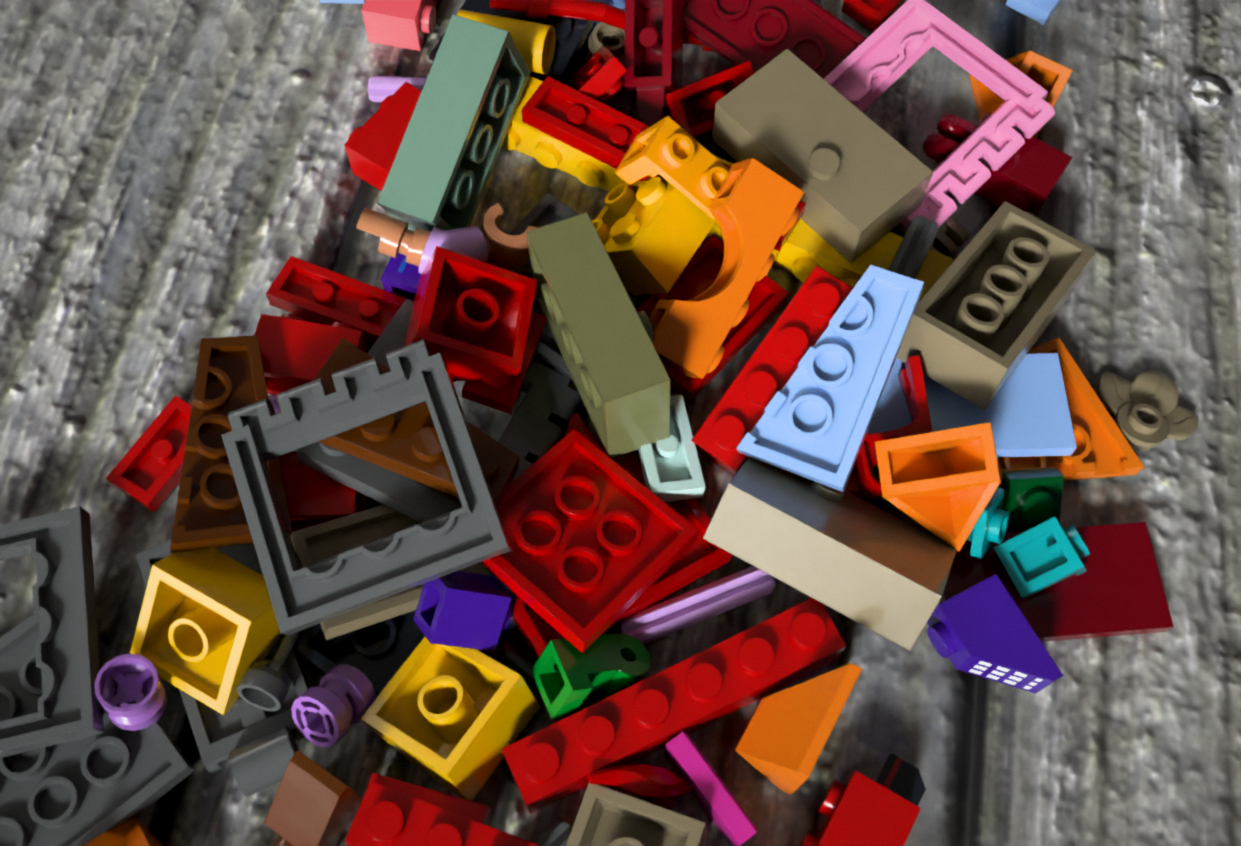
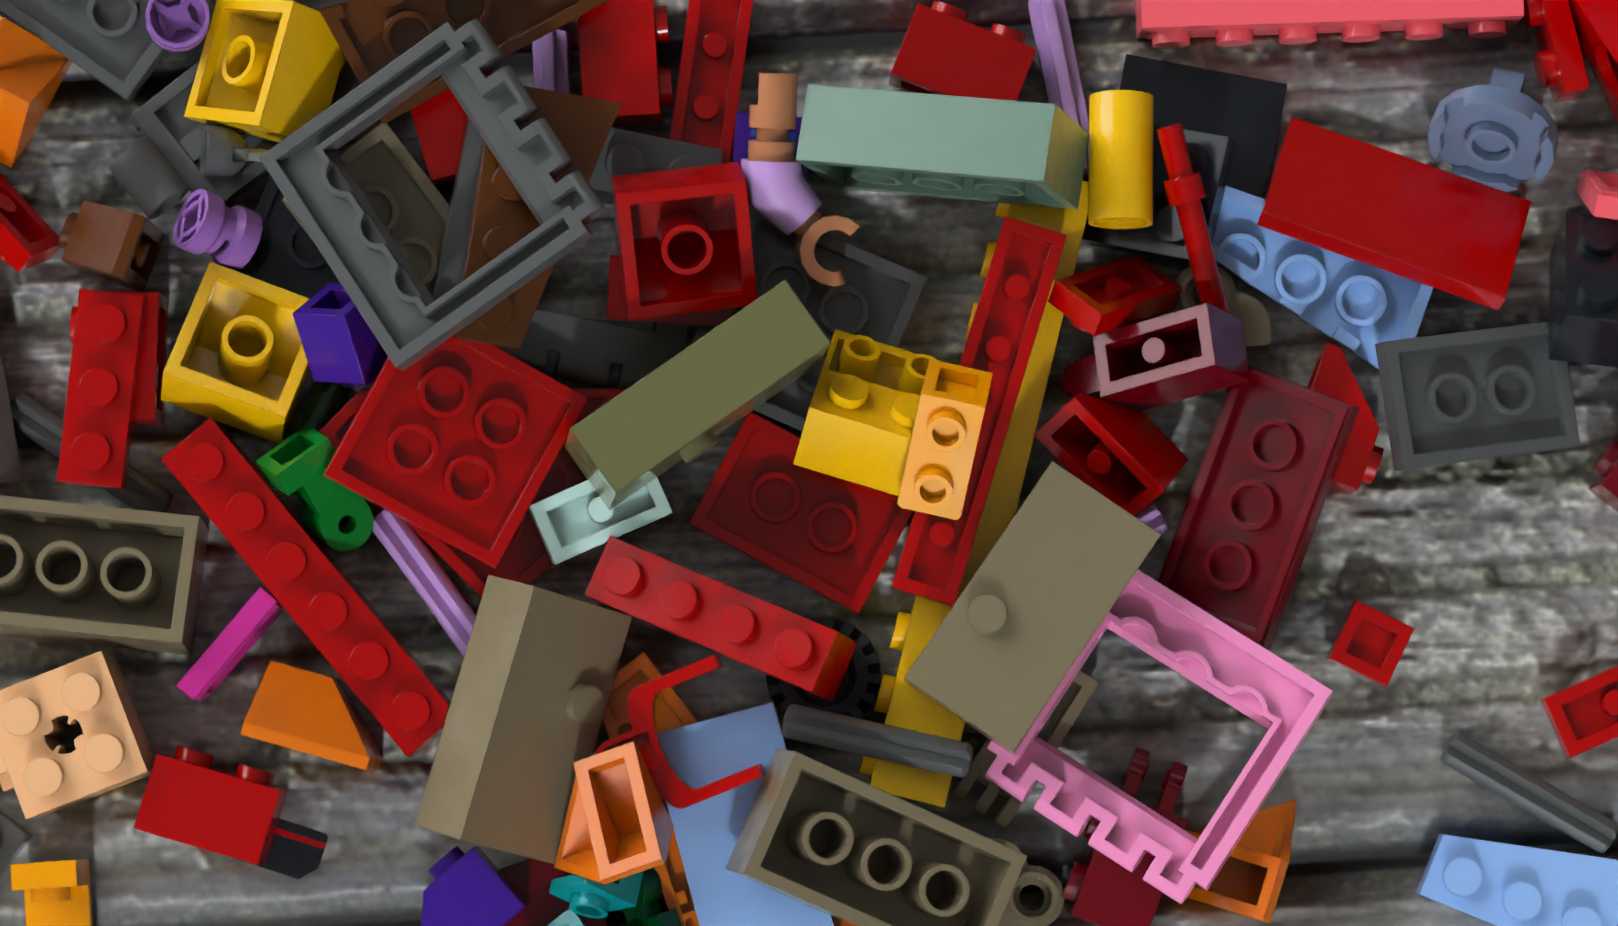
camera: 75 degrees right, 20 degrees up
red bar [588,764,693,810] -> none
orange arch [649,158,804,379] -> none
light blue wing [736,265,924,492] -> none

